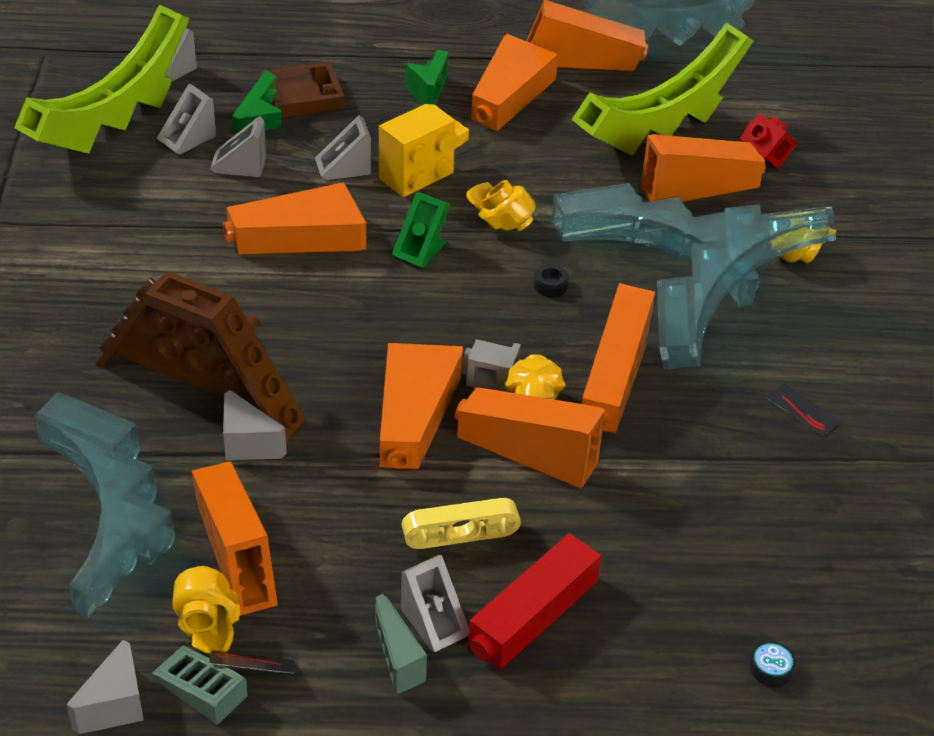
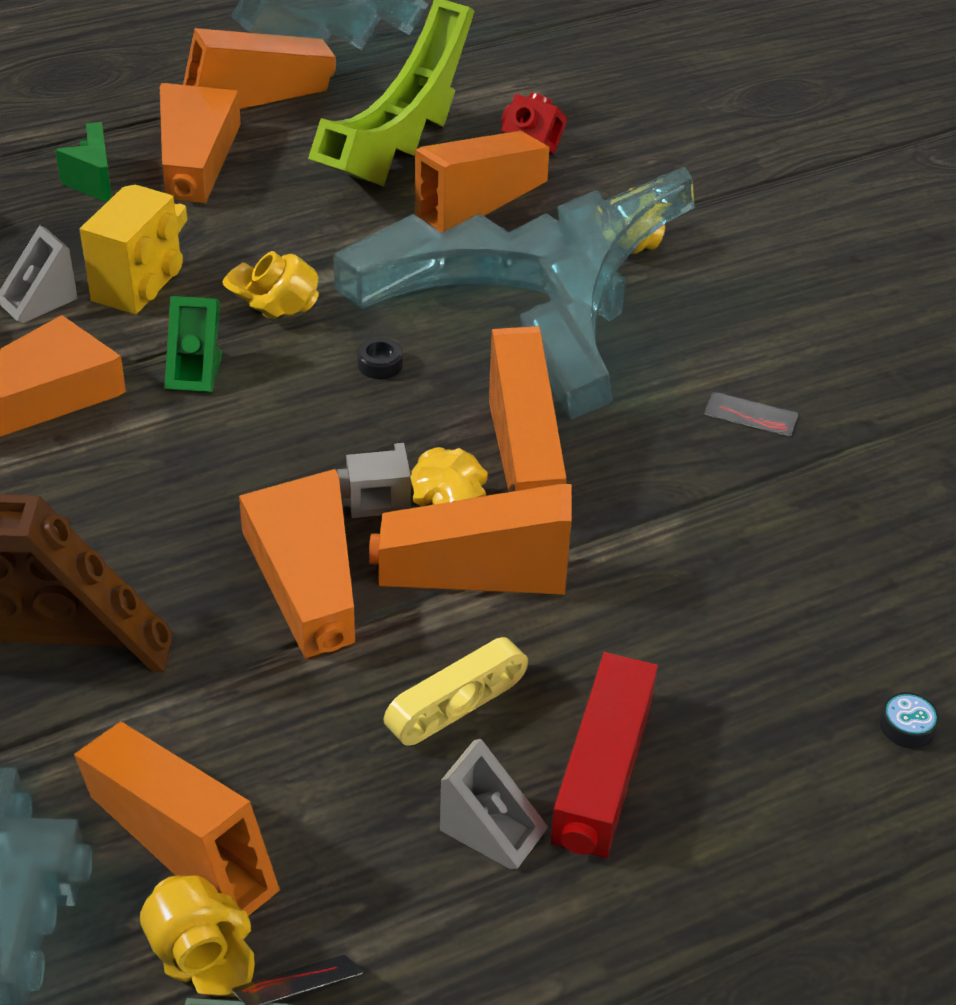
camera: 25 degrees left, 0 degrees up
light grey slope [223,390,287,461] -> none
sand green slope [375,594,427,694] -> none

